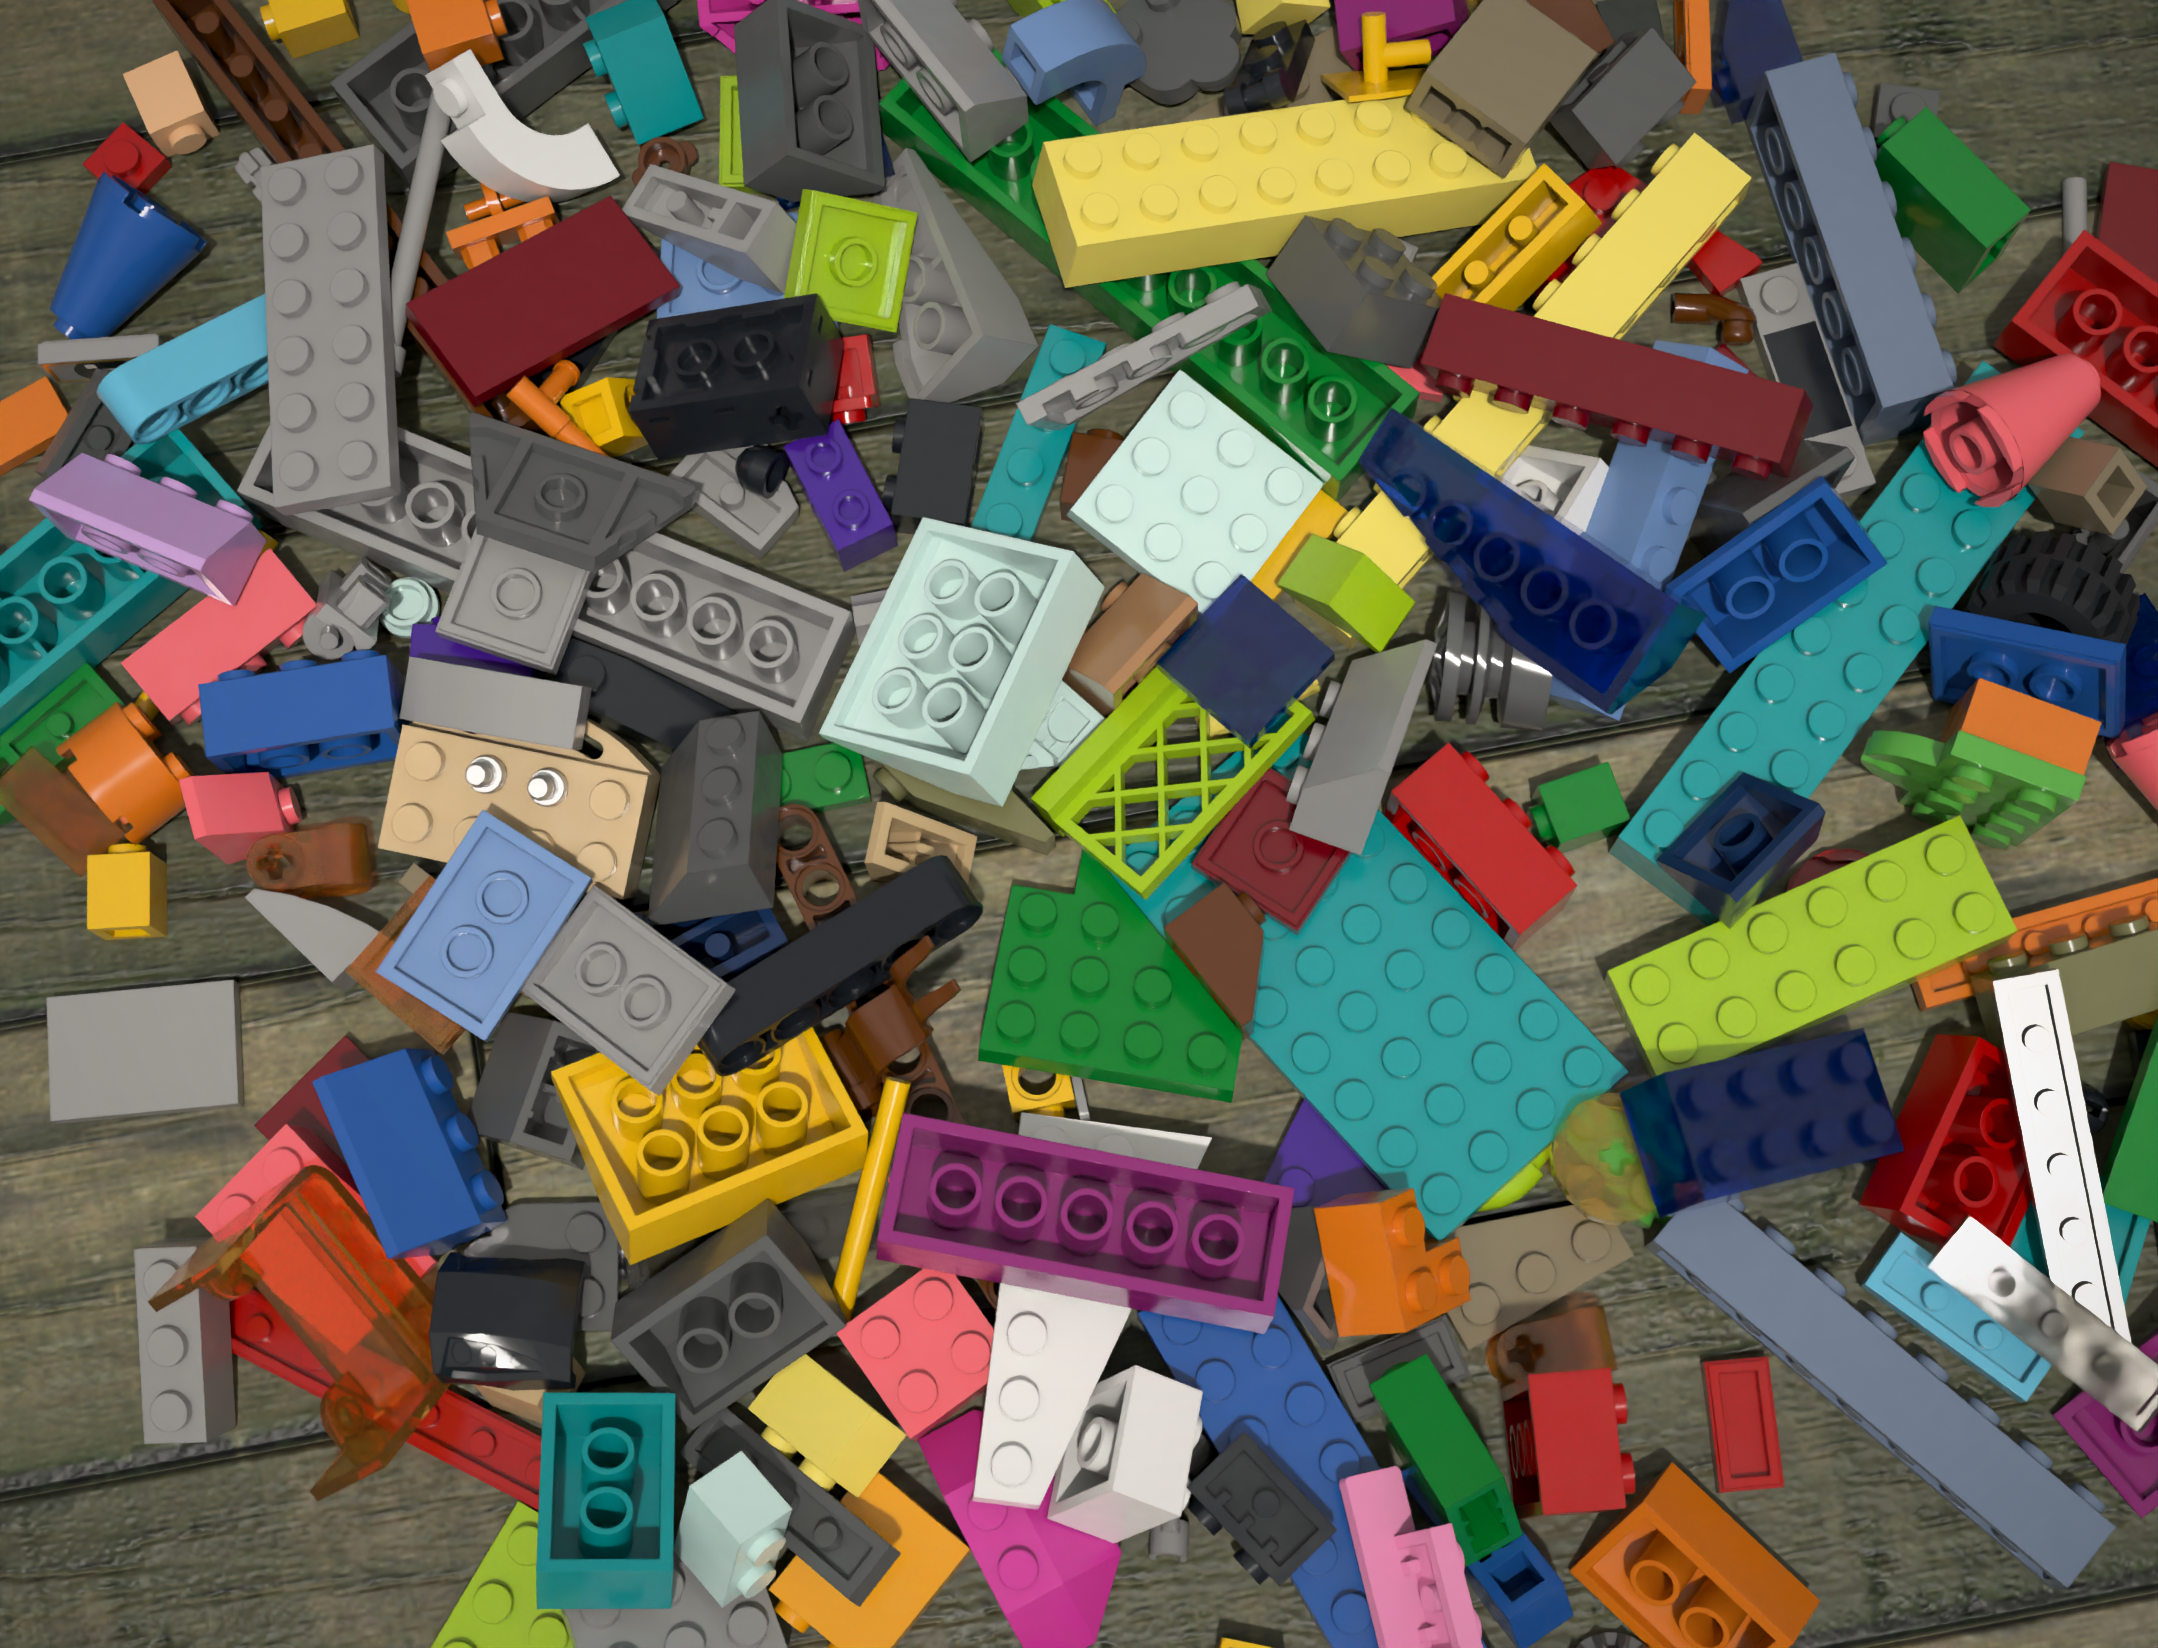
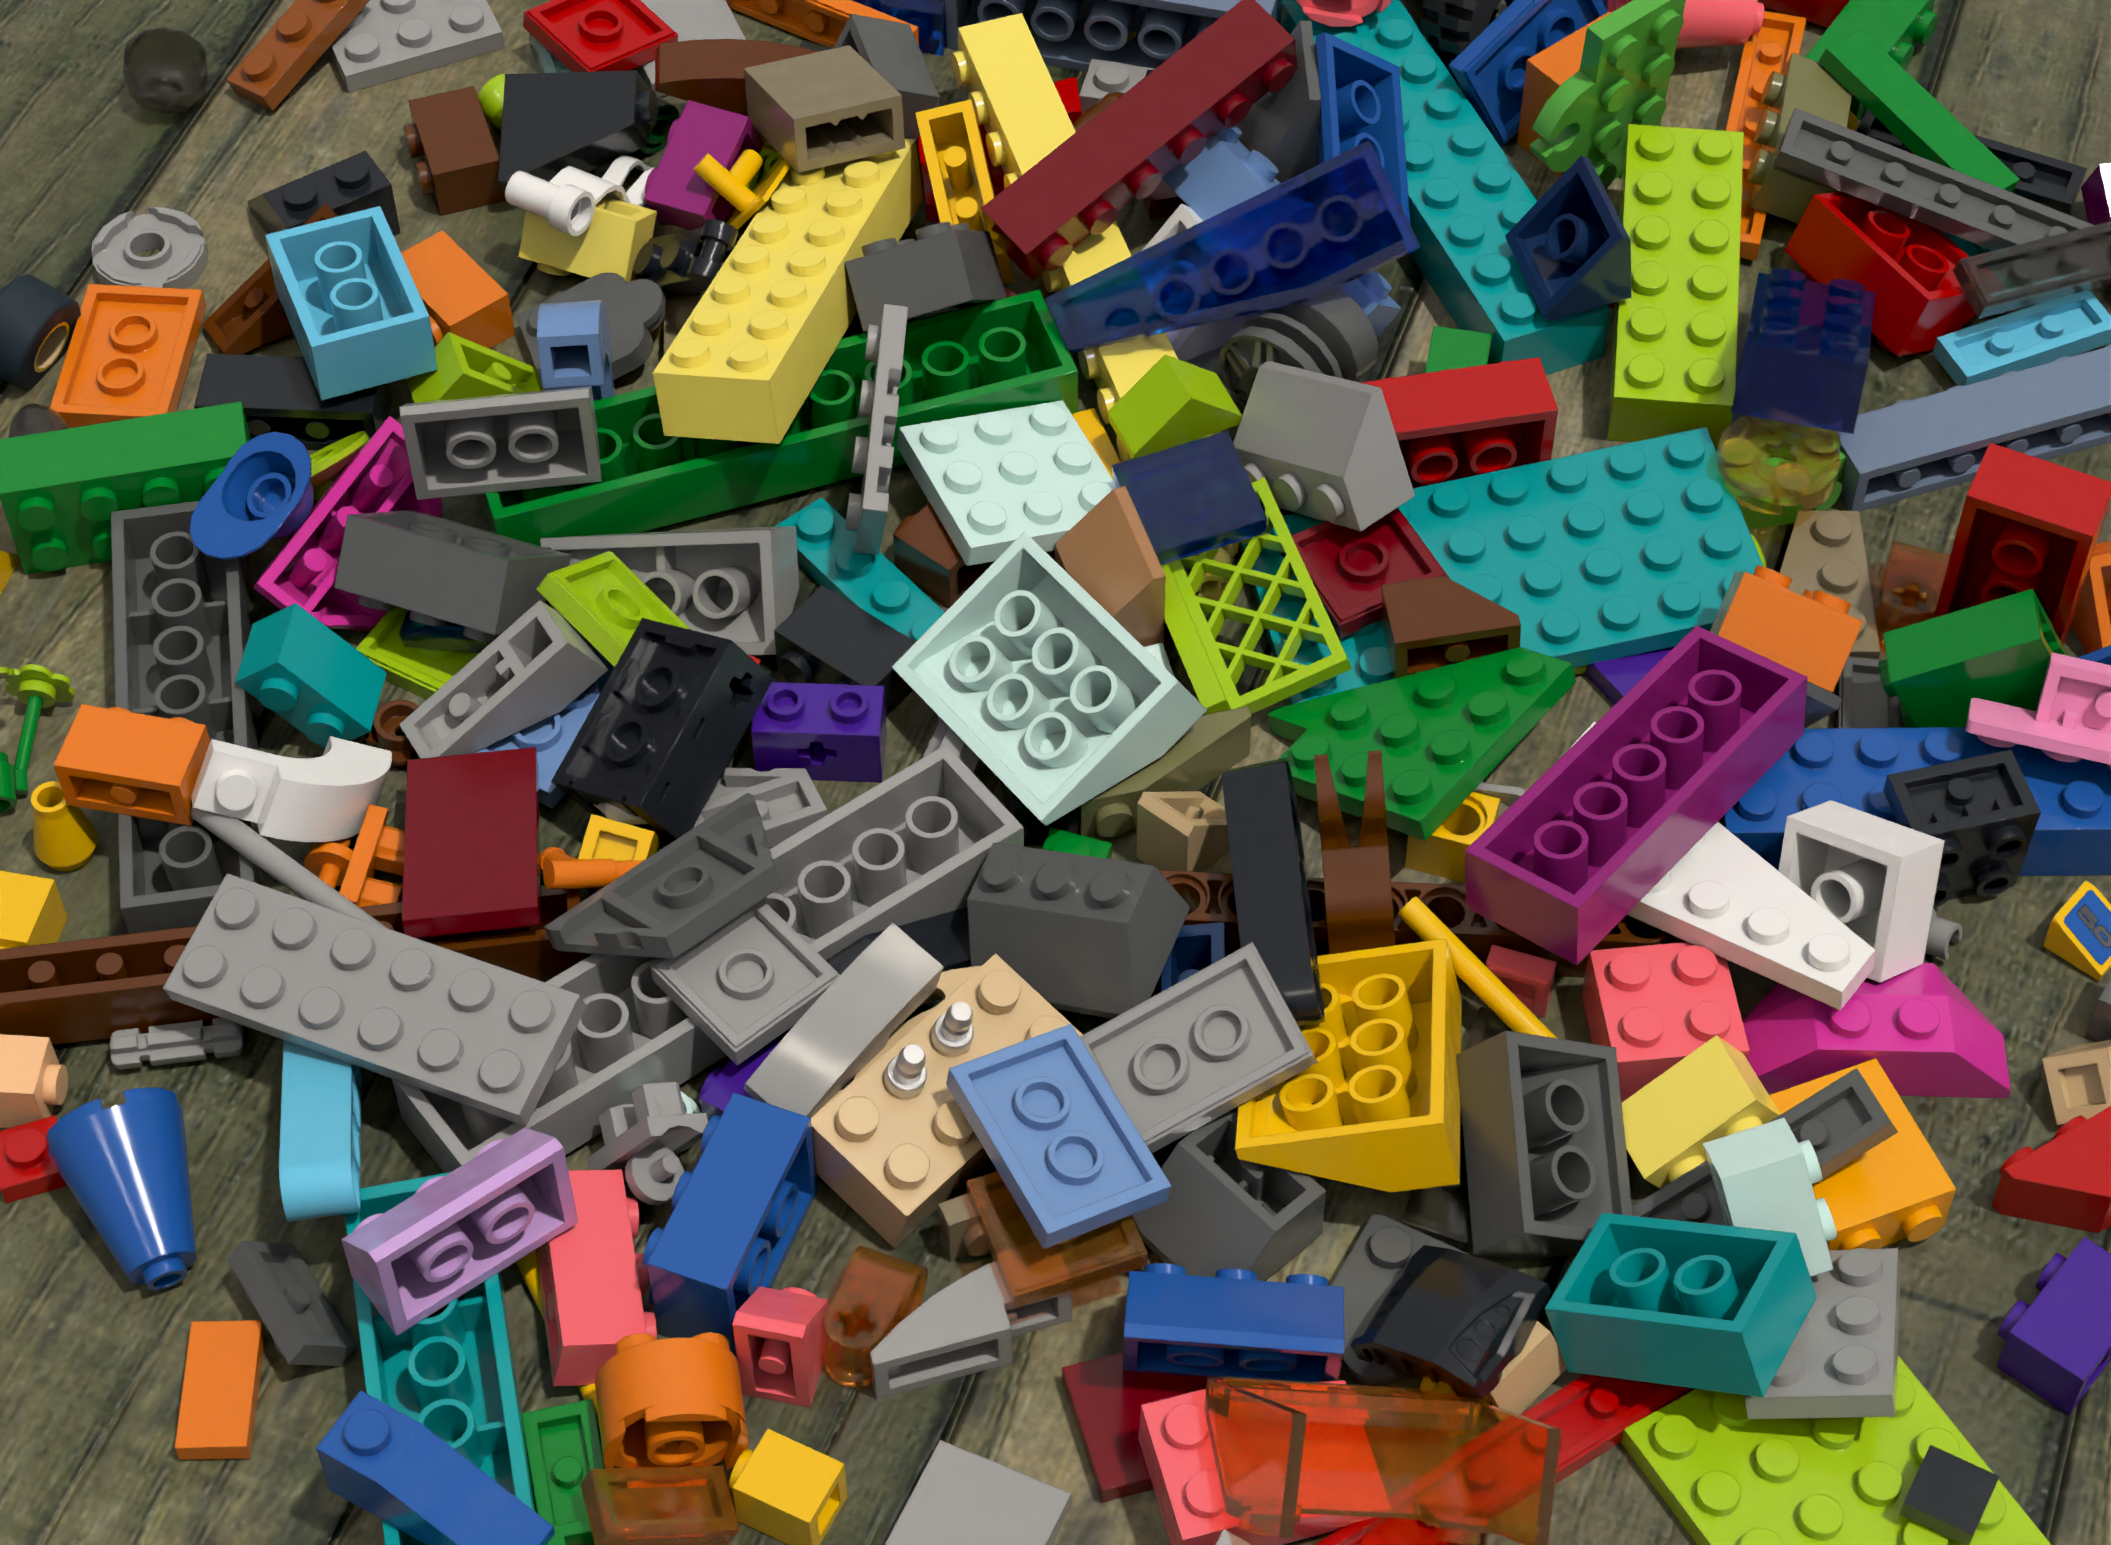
camera: 65 degrees left, 25 degrees down
light grey tile [38,334,164,384] -> none
black hinge [735,445,787,499] -> none

